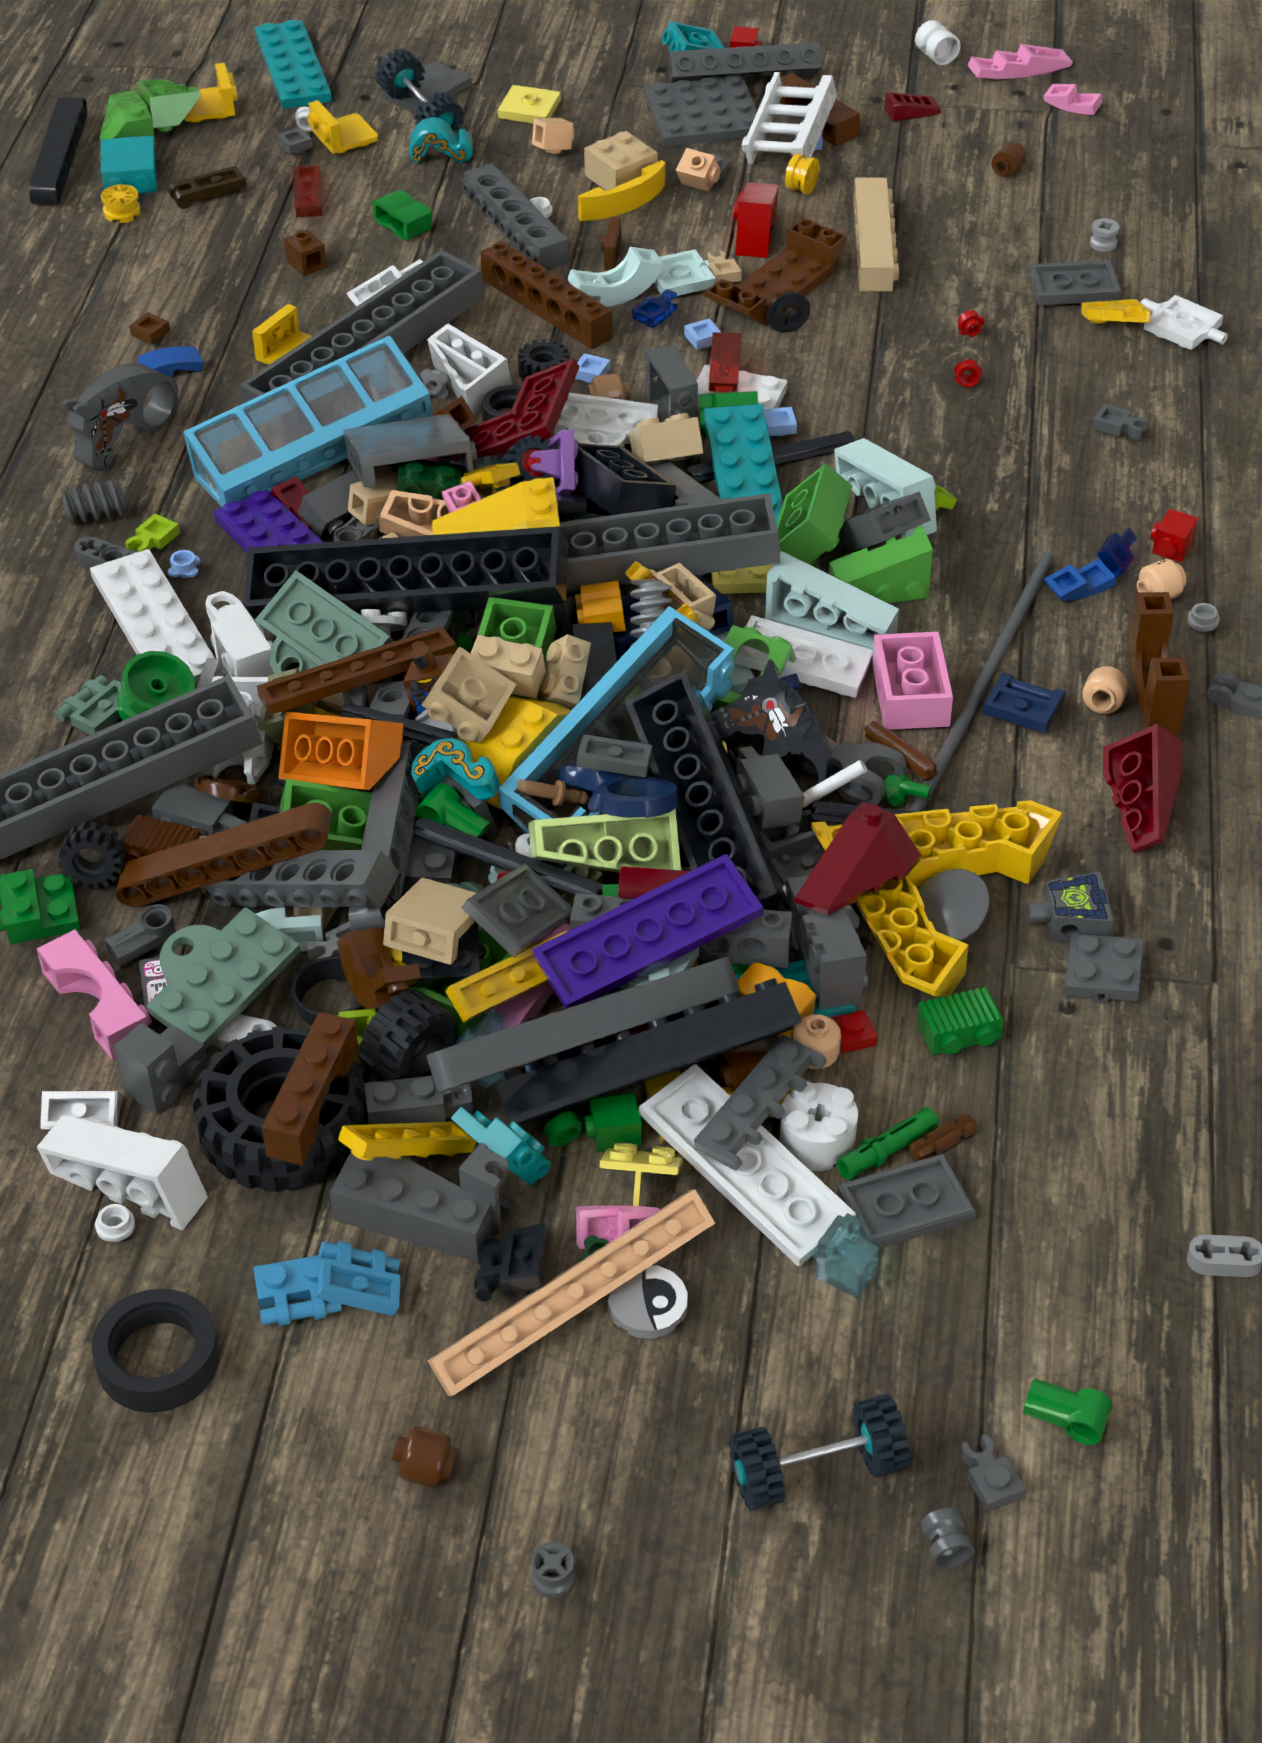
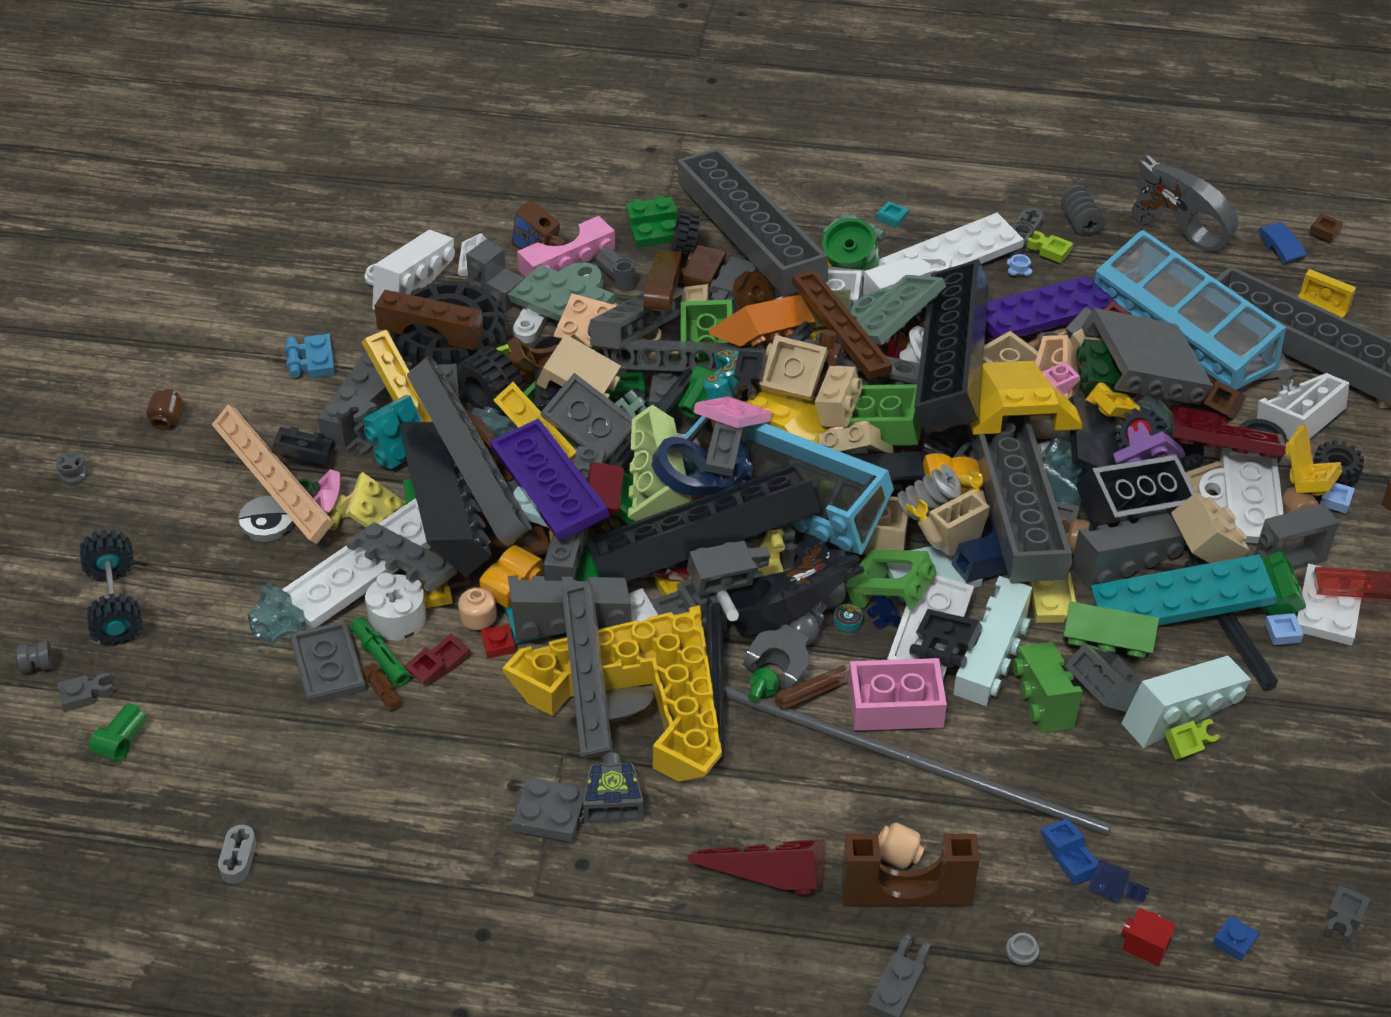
camera: 90 degrees right, 0 degrees up
black tyre [92,1289,220,1413] -> none
dark azure plate [317,1241,400,1316] -> none
dark red wedge [795,802,921,915] -> none
green brick [917,986,1004,1055] -> none
dark blue plate [983,672,1066,733] -> none
light nougat head [1137,559,1186,599] -> none
none -> dark red slope [404,633,472,686]
none -> reddish brown torso [511,200,568,249]
none -> light nougat hinge [553,293,616,352]
none -> dark grey tile [561,581,613,759]
none -> bright pink plate [694,396,772,428]
none -> black plate [734,351,767,400]
none -> teal tile [876,201,909,228]
none -> black plate [909,609,982,668]
none -> blue plate [1213,916,1259,962]
none -> yellow bracket [1286,425,1342,495]

